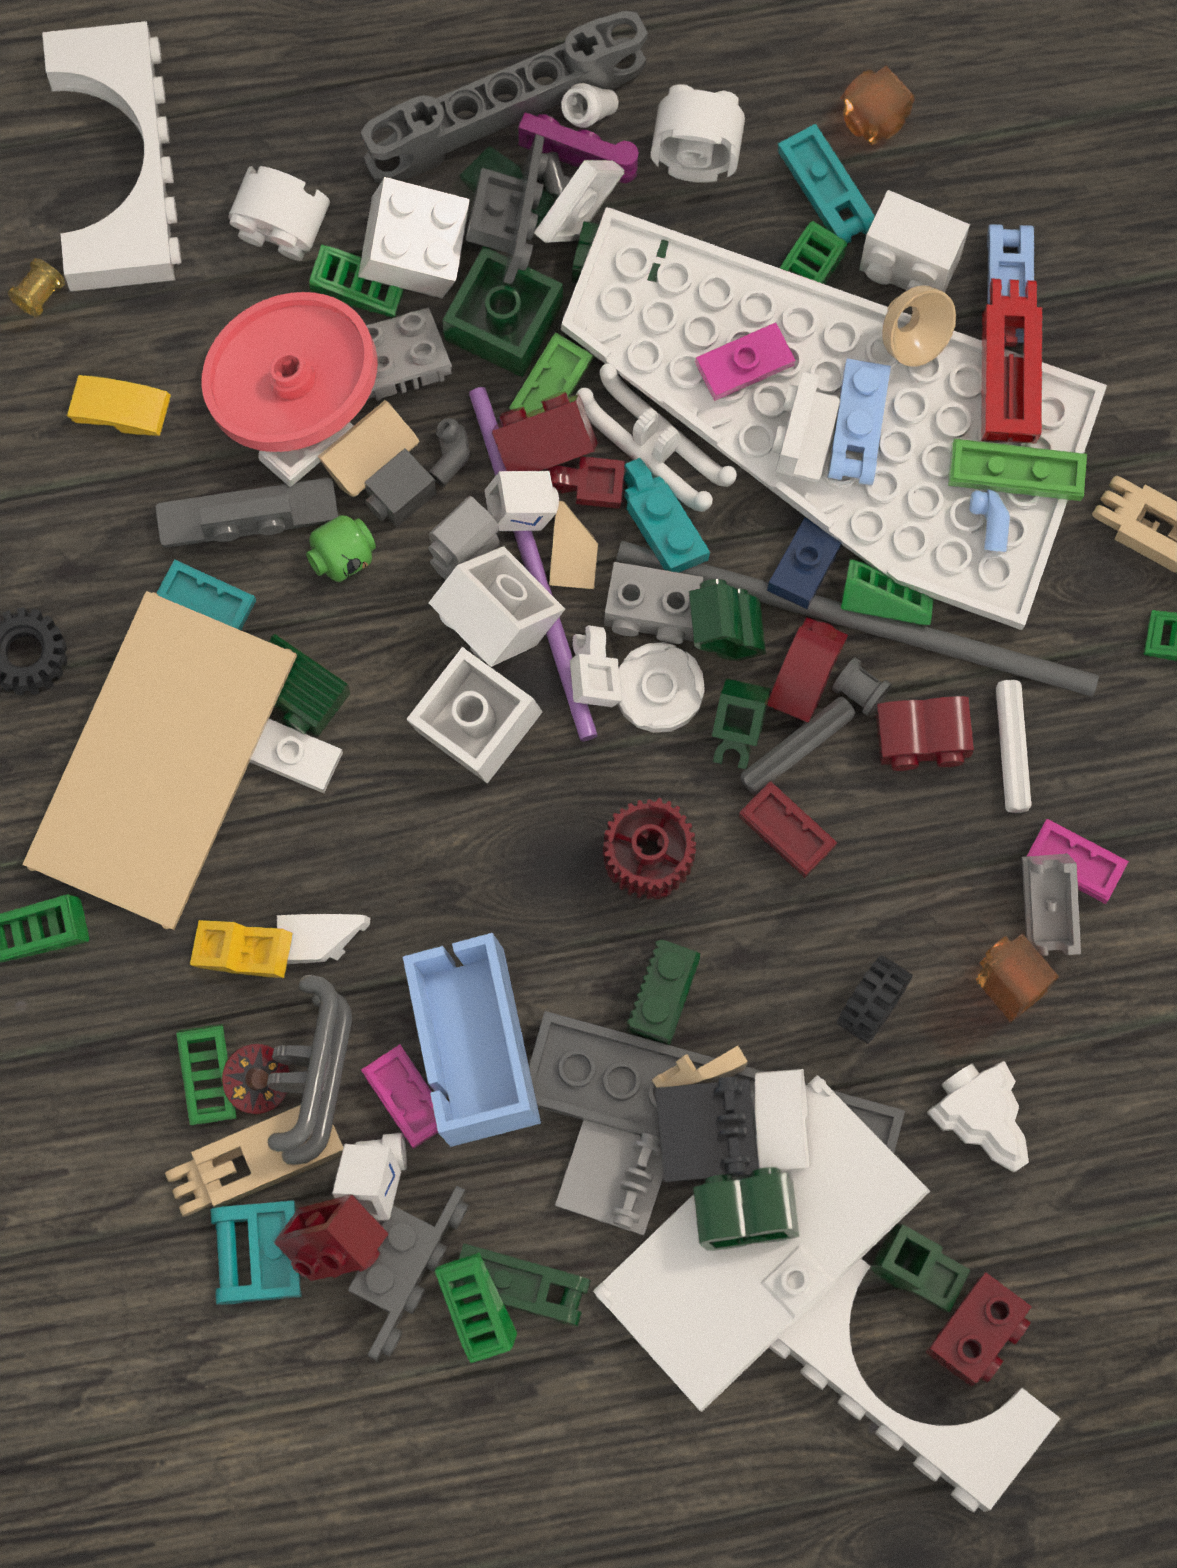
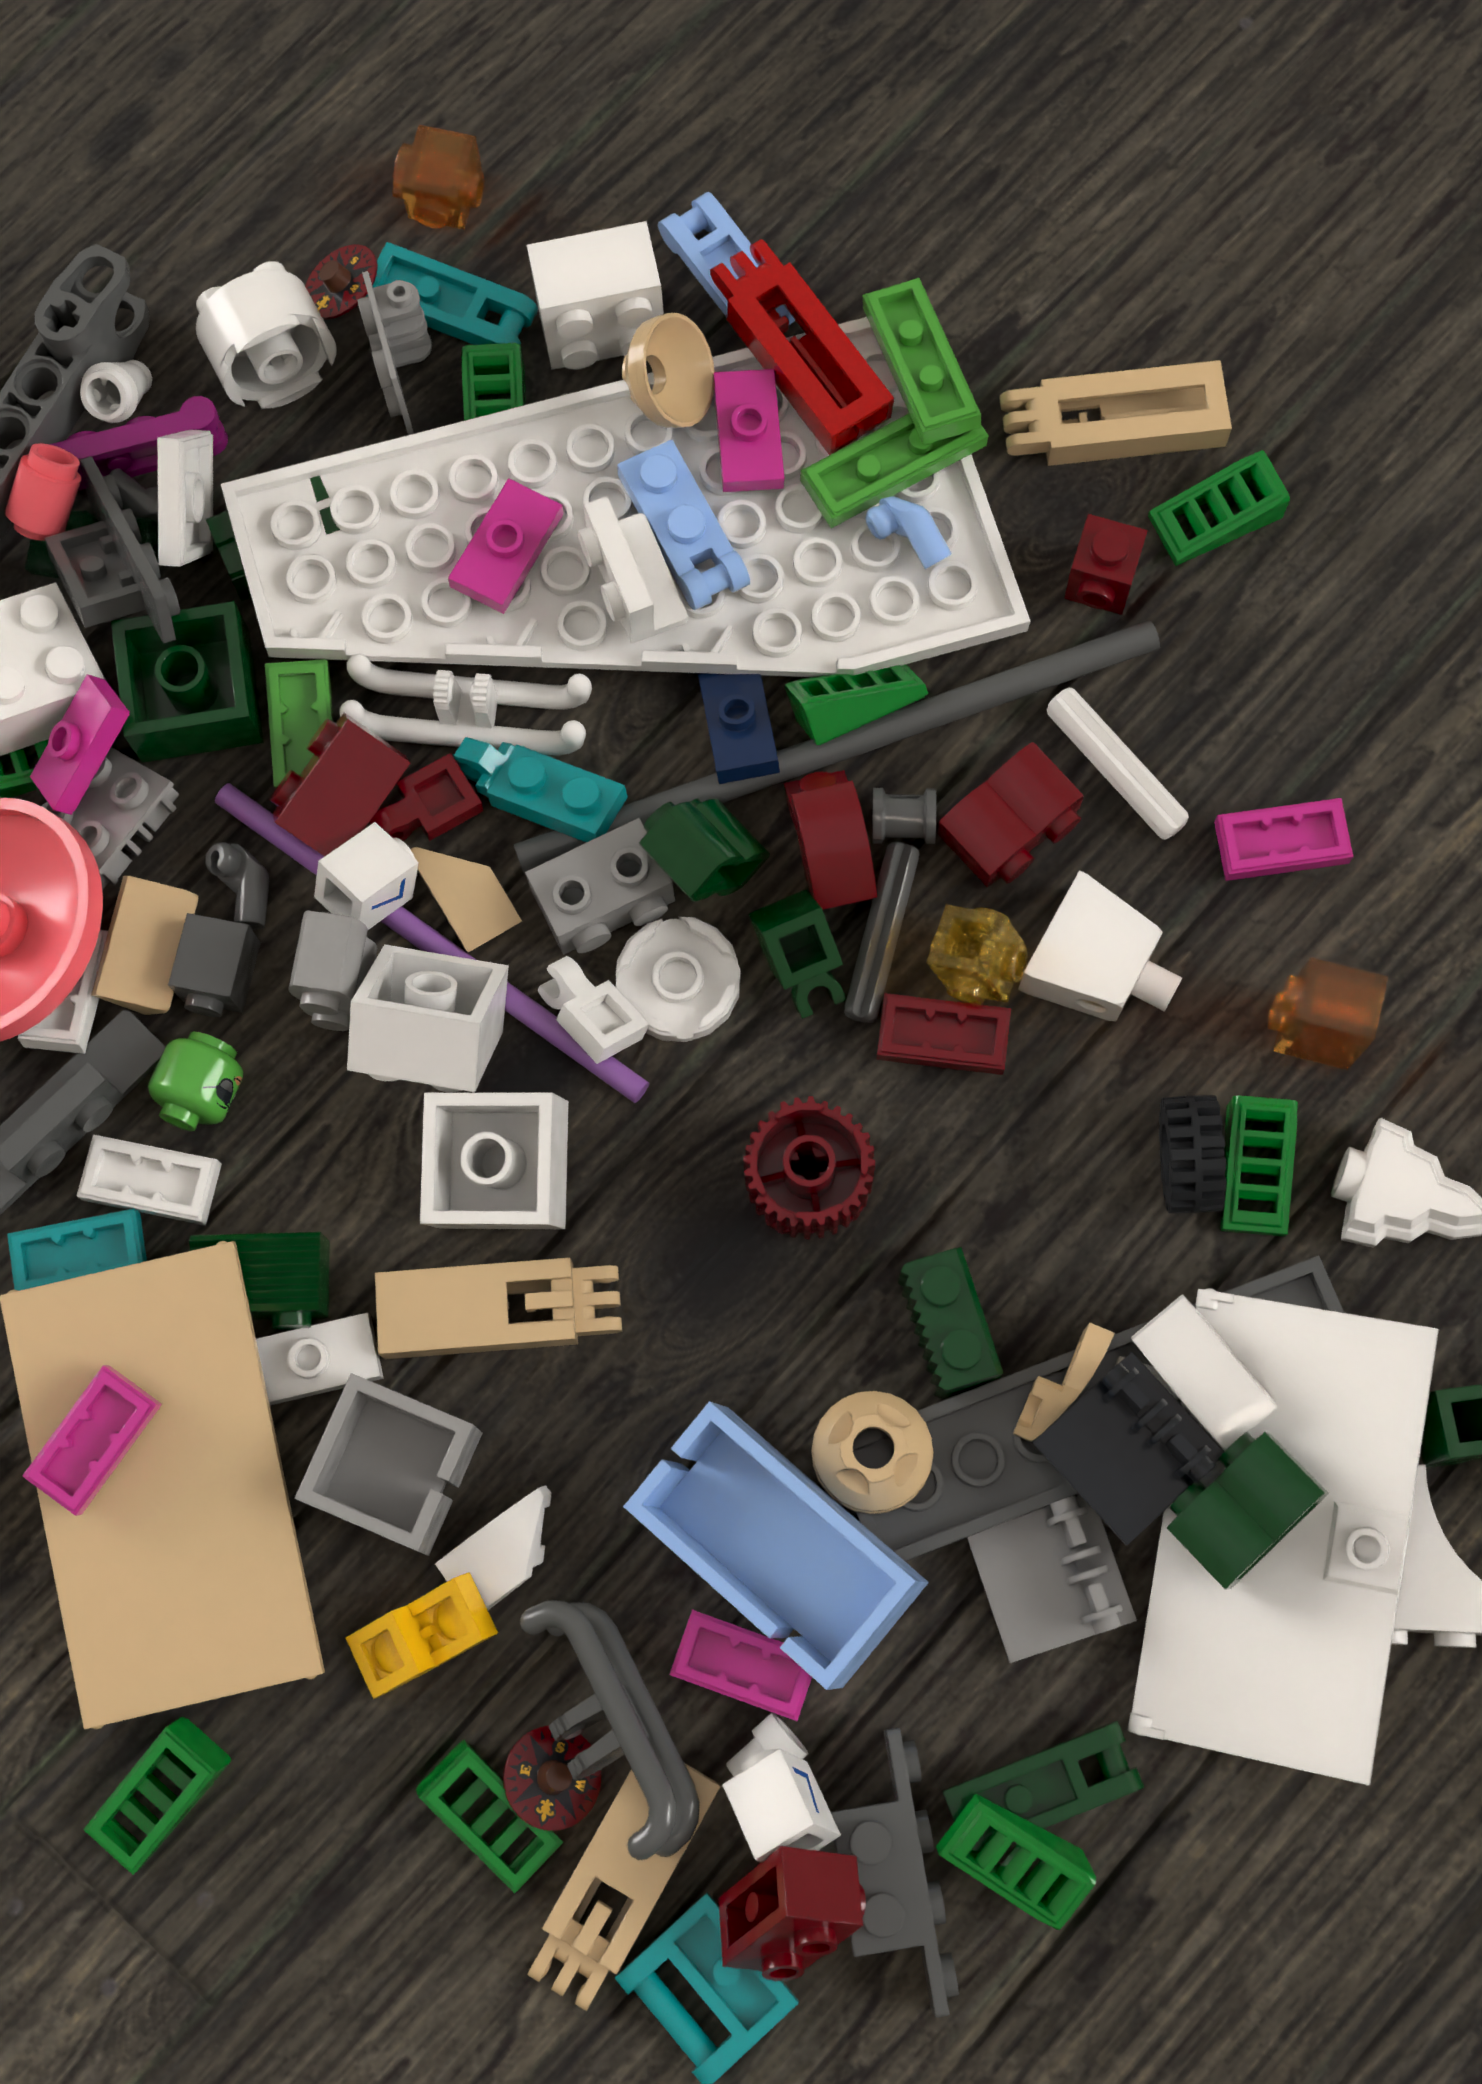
camera: 30 degrees left, 0 degrees up
light grey hinge [1022,853,1081,956] -> none
none -> coral brick [5,443,82,541]
none -> dark pink plate [22,1365,162,1516]
none -> dark pink plate [30,674,130,815]
none -> white plate [77,1134,222,1226]
none -> light grey piece [294,1373,482,1556]
none -> piece [305,244,378,320]
none -> light grey hinge [357,271,432,435]
none -> tan hinge [375,1258,622,1359]
none -> dark pink plate [713,369,785,492]
none -> tan piece [811,1391,933,1514]
none -> bright green tile [863,278,981,445]
none -> clear yellow brick [926,904,1027,1005]
none -> white torso [1018,870,1182,1021]
none -> dark red brick [1064,514,1148,615]
none -> green slope [1221,1096,1298,1237]

